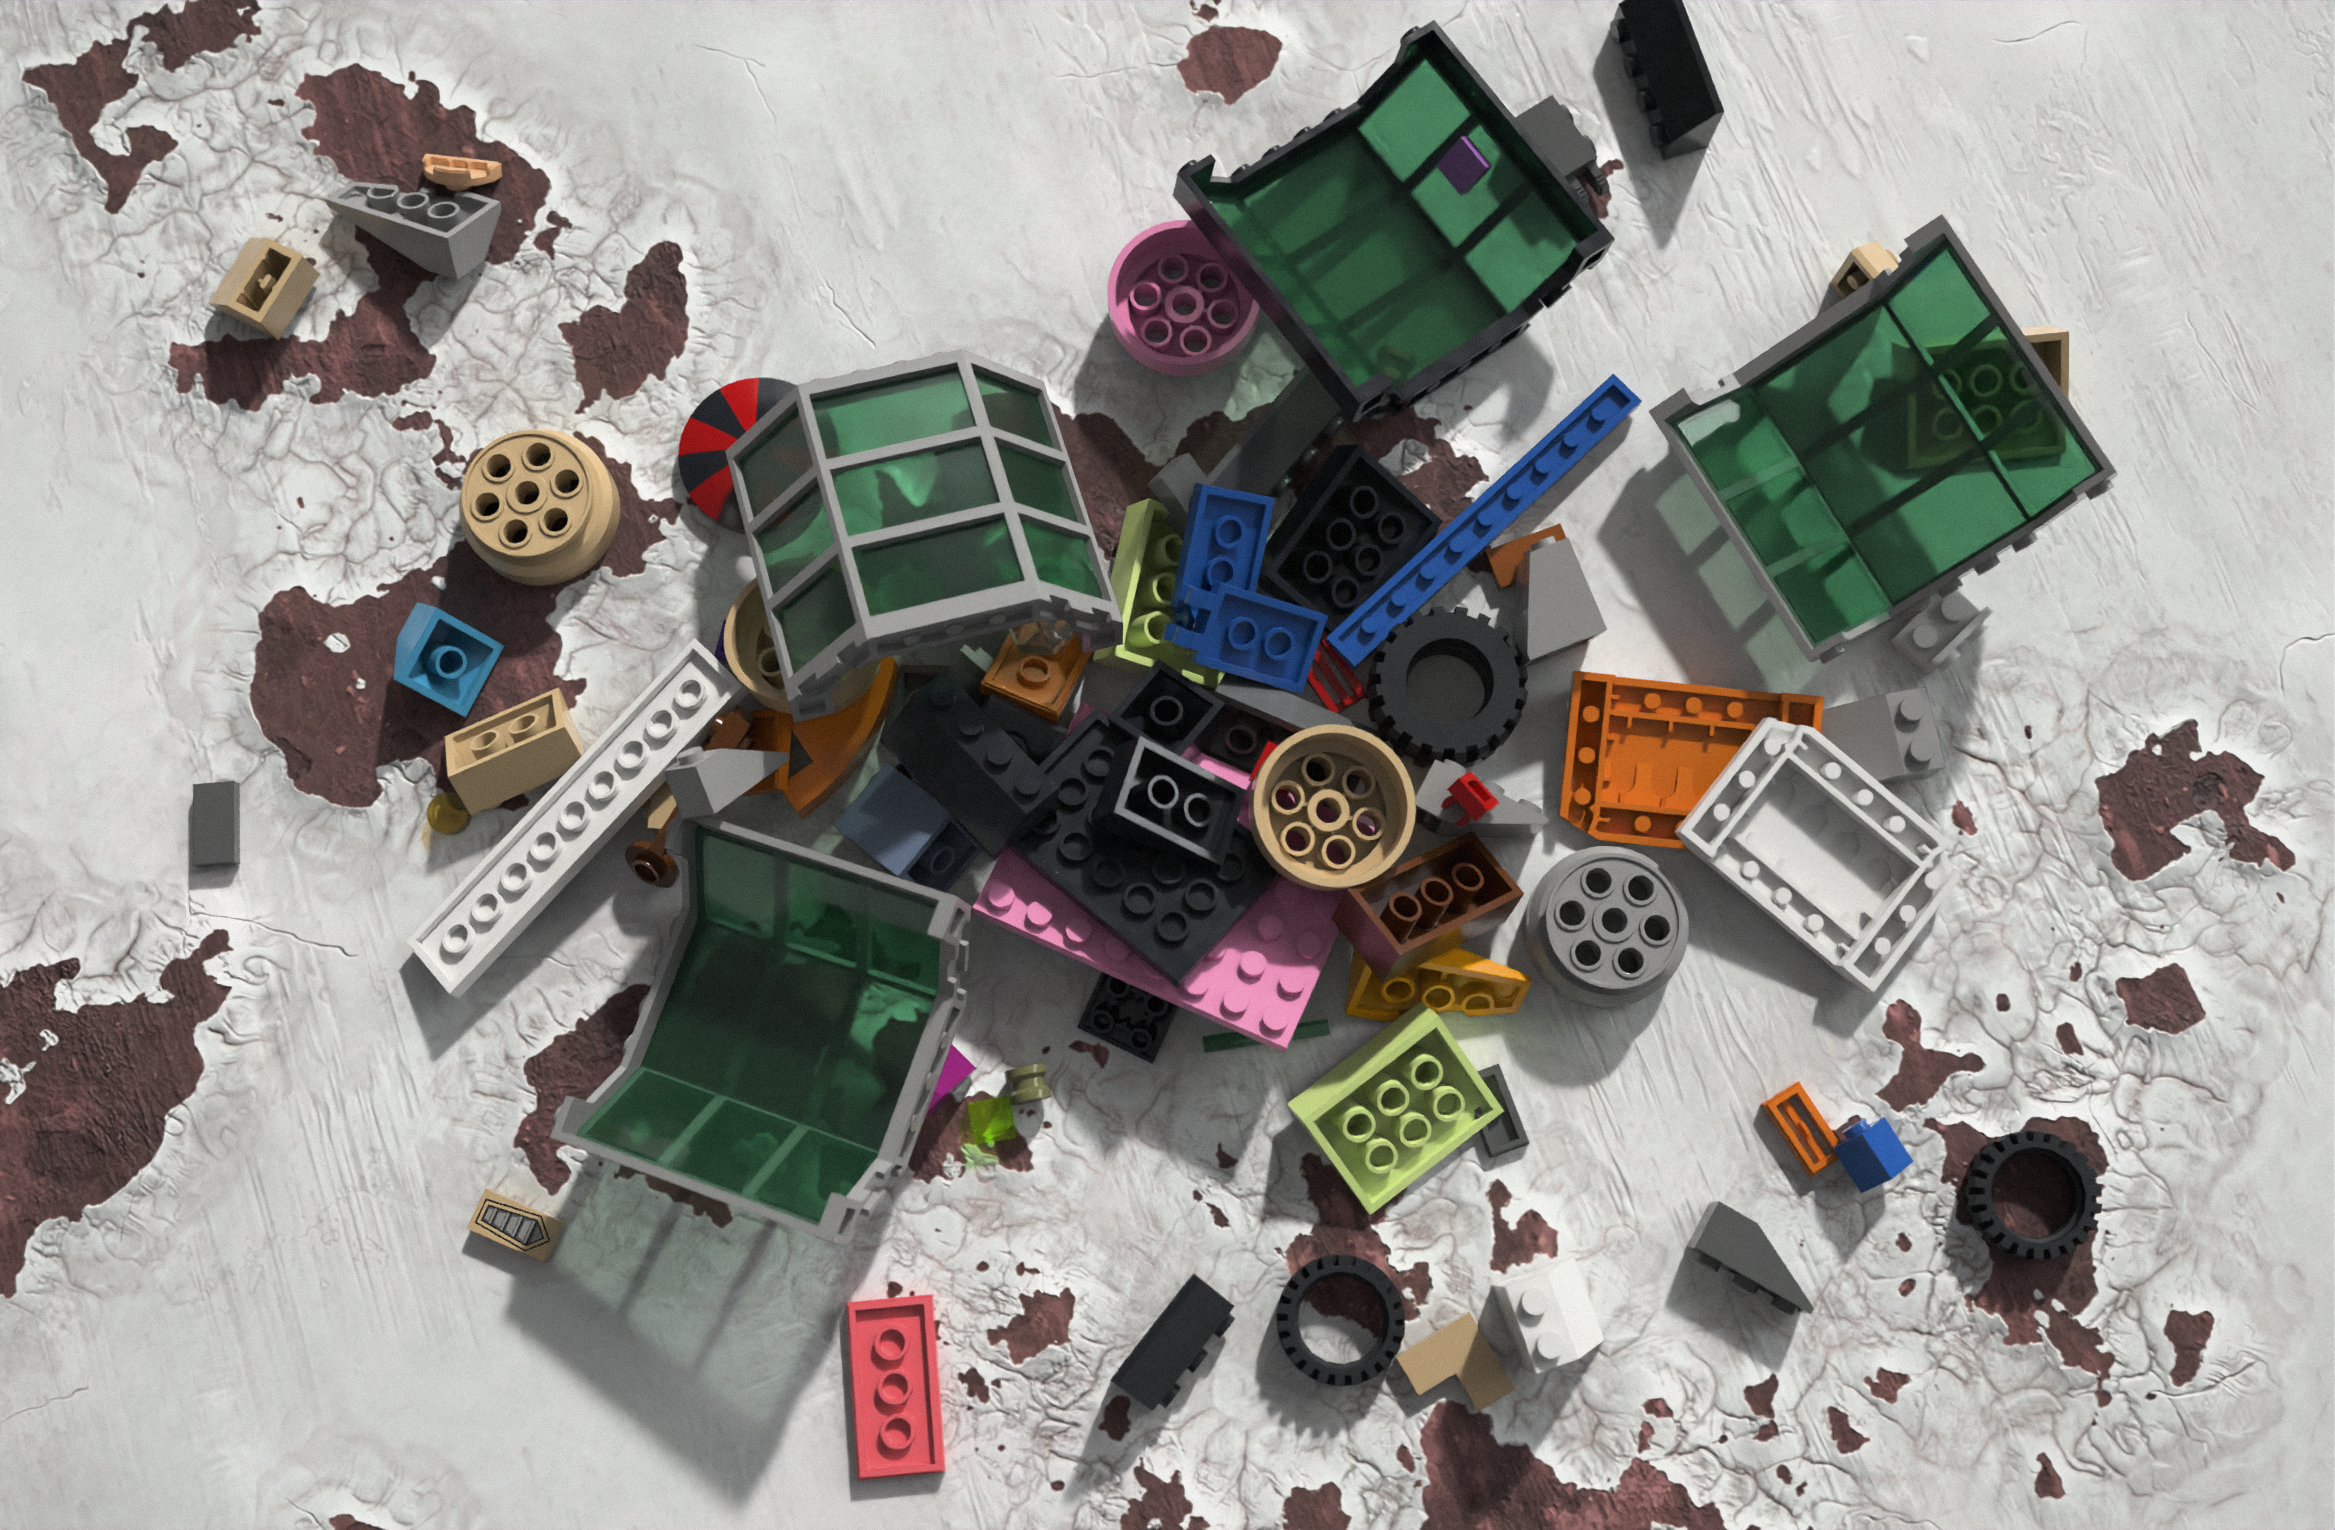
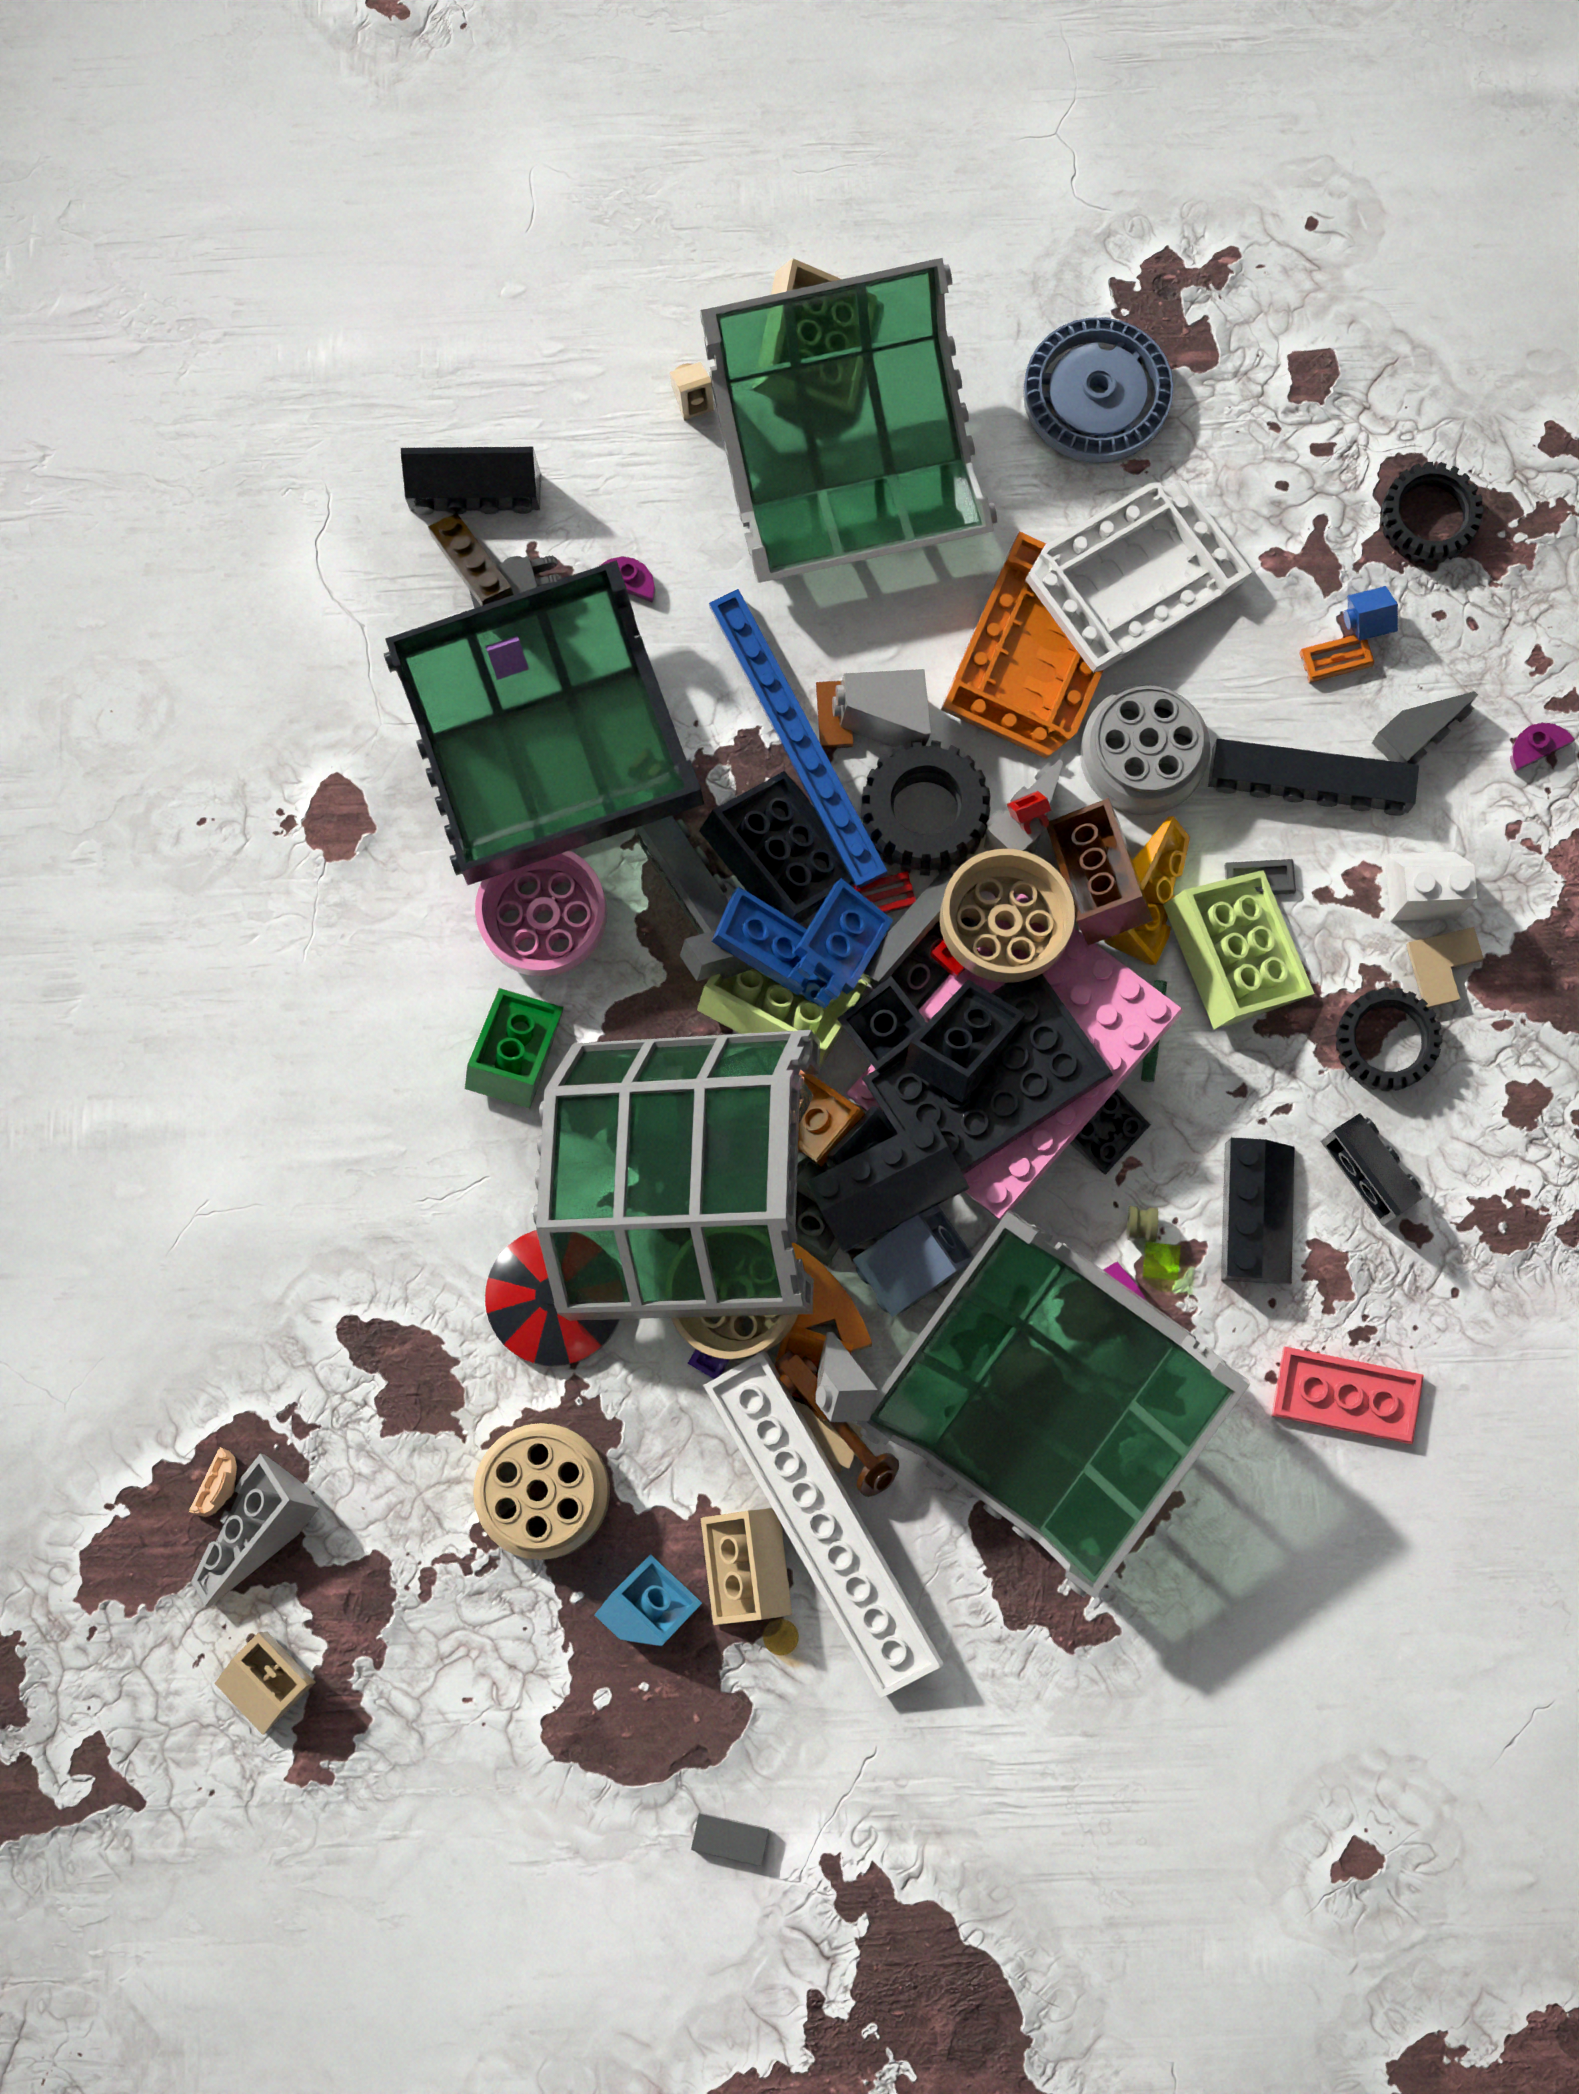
camera: 70 degrees left, 0 degrees up
tile [467,1189,566,1262] -> none
light grey slope [1821,686,1946,785] -> none
white bracket [1890,590,1993,675] -> none
none -> dark brown plate [428,513,514,606]
none -> green slope [465,988,564,1109]
none -> magenta plate [599,556,656,603]
none -> sand blue piece [1023,317,1174,463]
none -> black brick [1208,738,1419,816]
none -> black slope [1221,1137,1295,1285]
none -> magenta plate [1510,722,1575,772]

